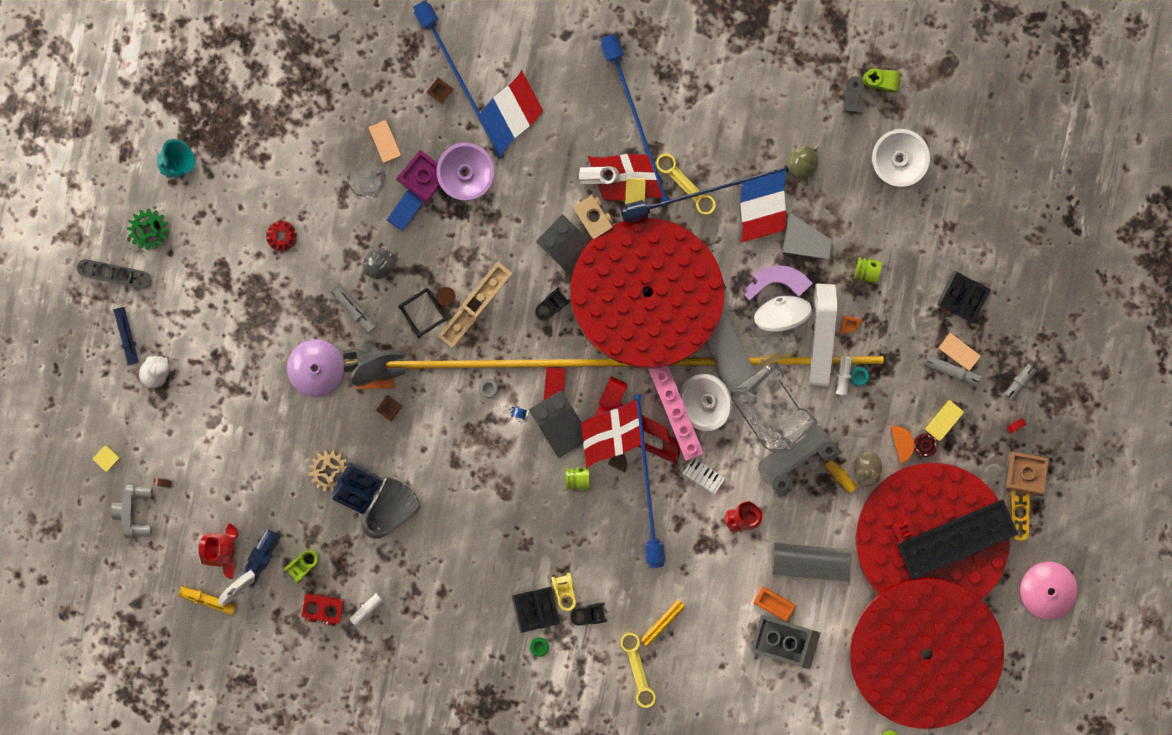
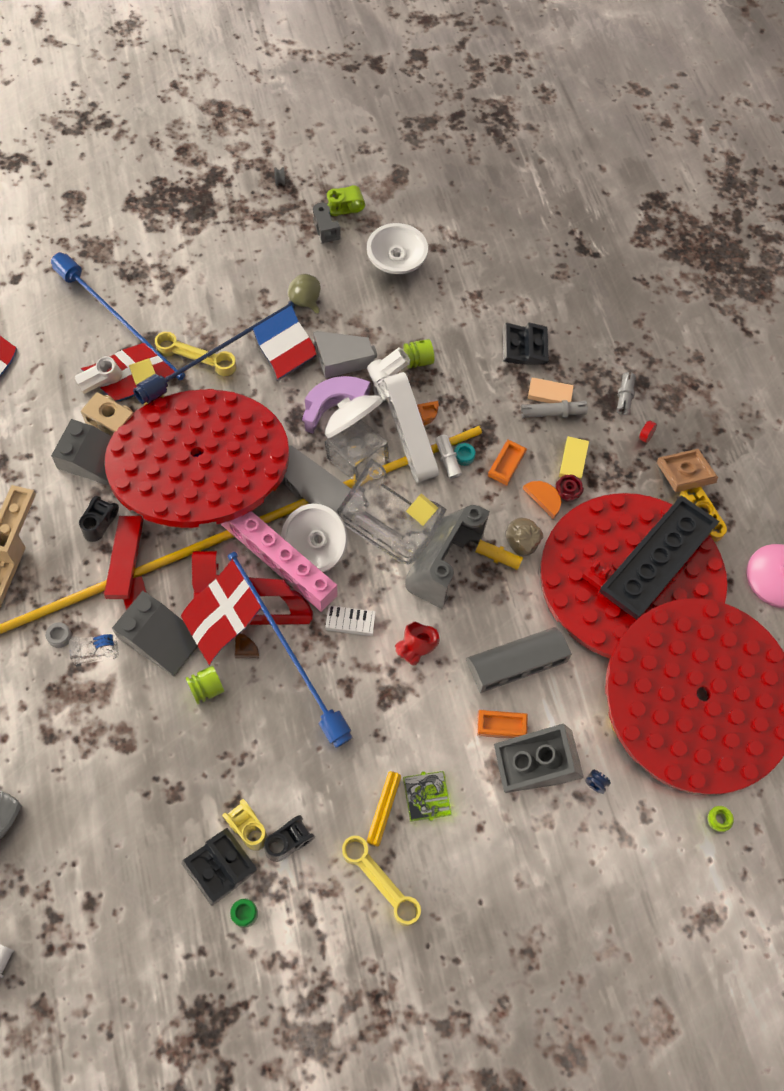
camera: 30 degrees left, 25 degrees down
none -> red tile [104,516,144,599]
none -> dark grey bush [274,167,285,186]
none -> white piece [367,347,410,385]
none -> piece [403,771,452,822]
none -> light yellow tile [406,493,438,526]
none -> orange tile [488,439,527,485]
none -> dark blue bush [585,769,611,794]

